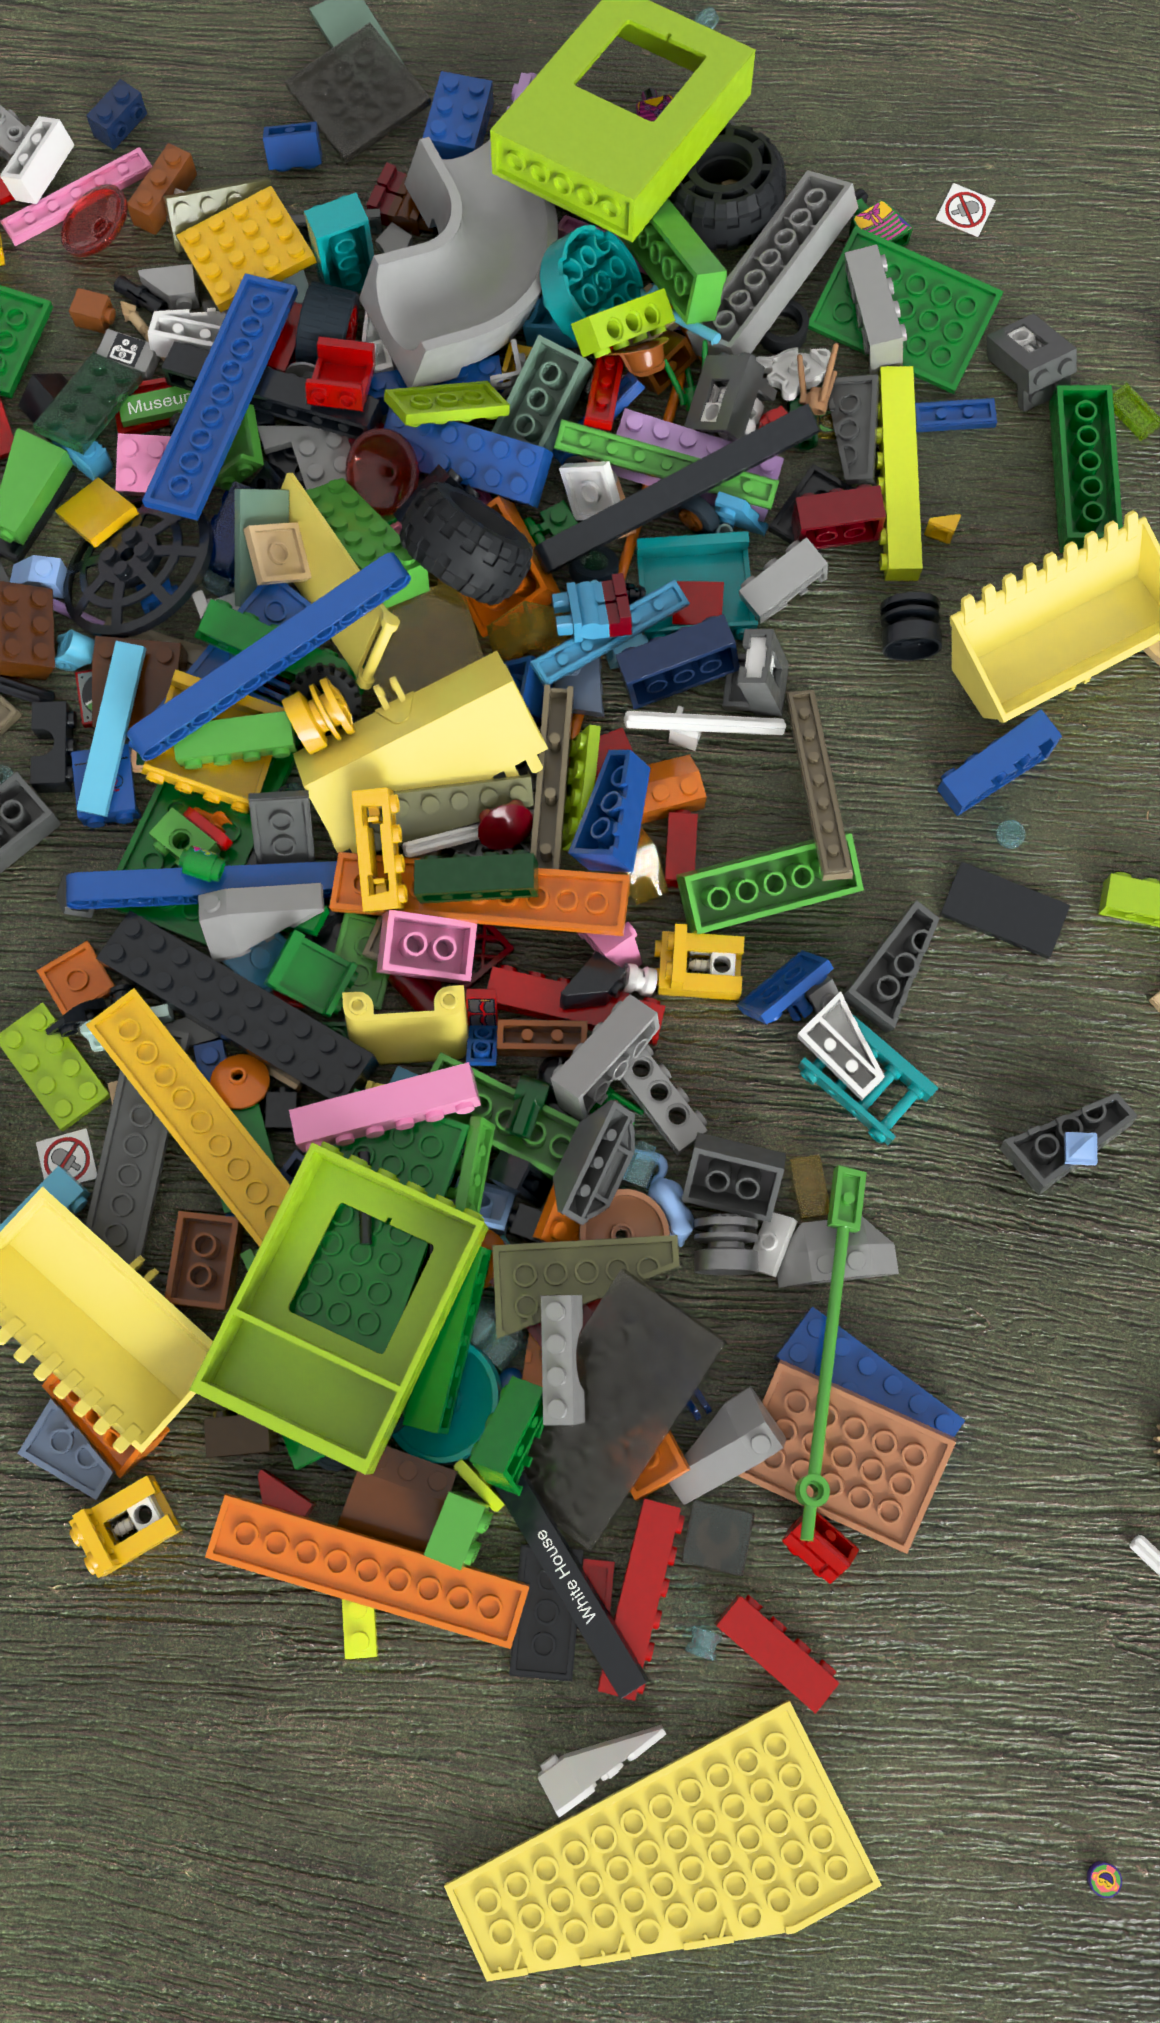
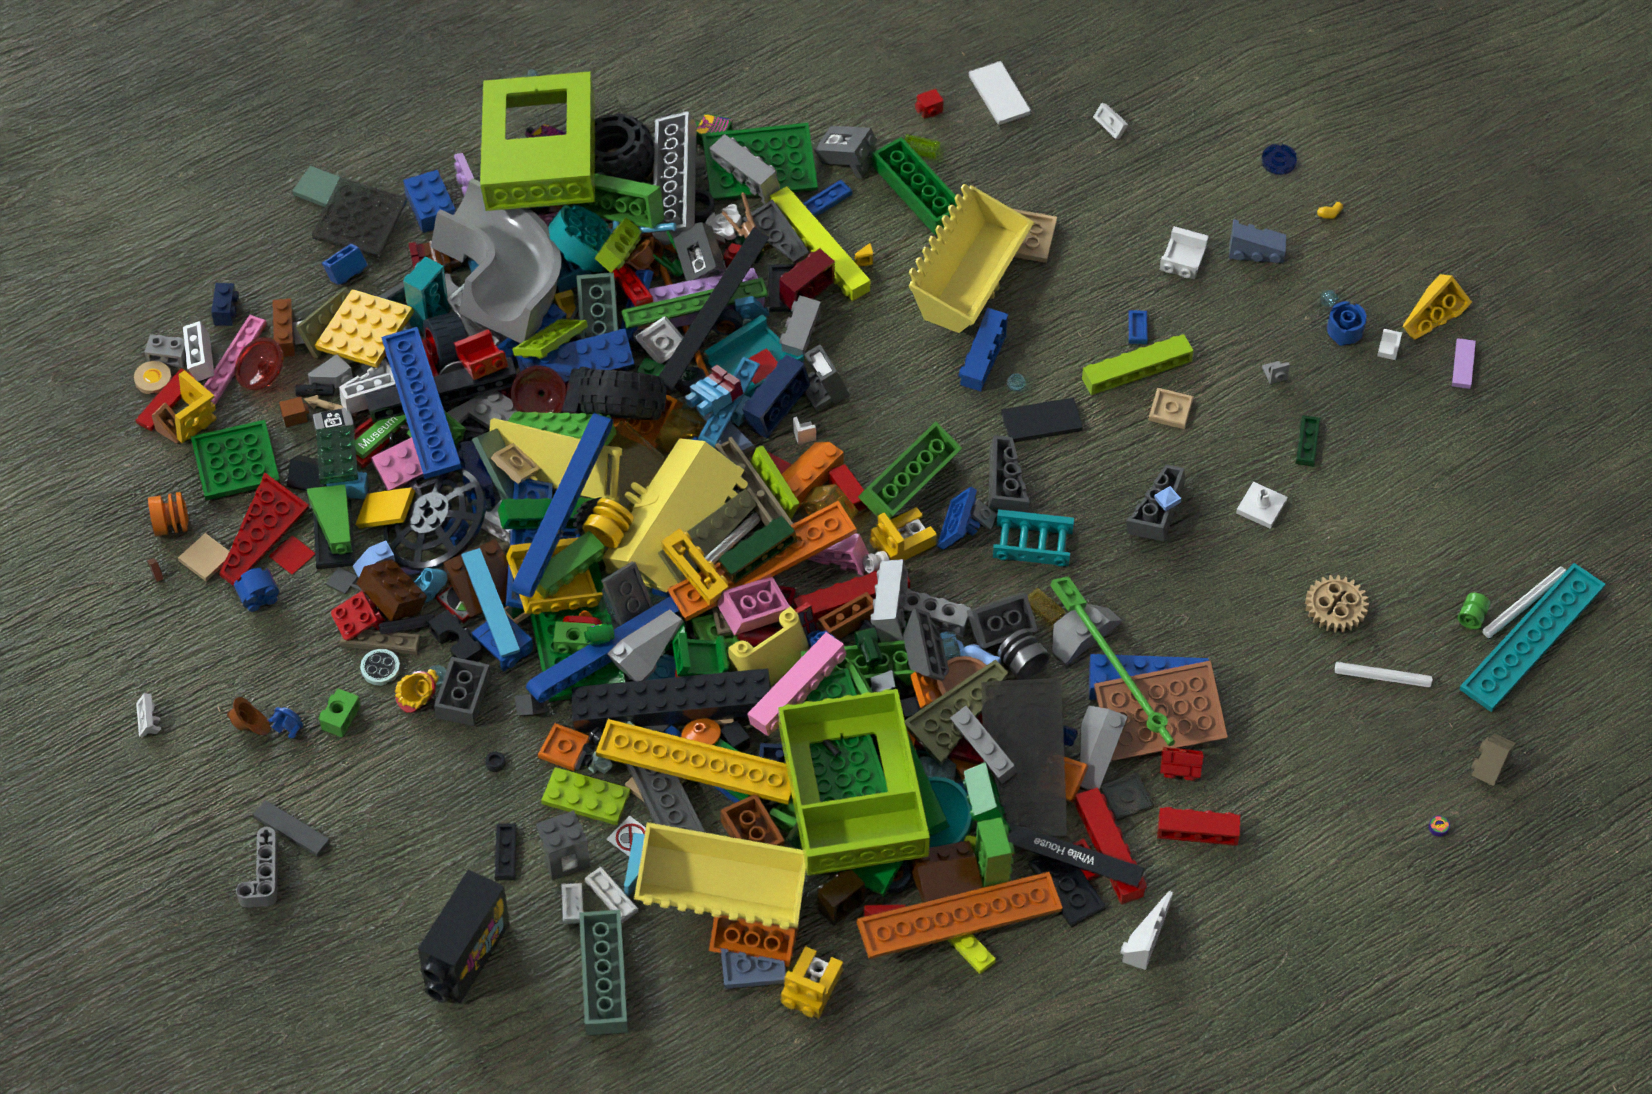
camera: 35 degrees left, 20 degrees down
light yellow wing [444,1700,882,1981] -> none
dark red dish [478,799,533,850] -> none
light grey bracket [490,339,526,391] -> none
black slope [559,951,626,1010] -> none
blue wedge [568,750,651,872] -> none
white axle [624,711,786,735] -> none
clear light blue wheel [685,1625,722,1661] -> none
white plate [752,1212,798,1278] -> none
dark tan tile [785,690,853,881] -> none
white wedge [798,991,885,1101] -> none
black wheel [880,592,942,661] -> none
sticker [936,183,996,237] -> none

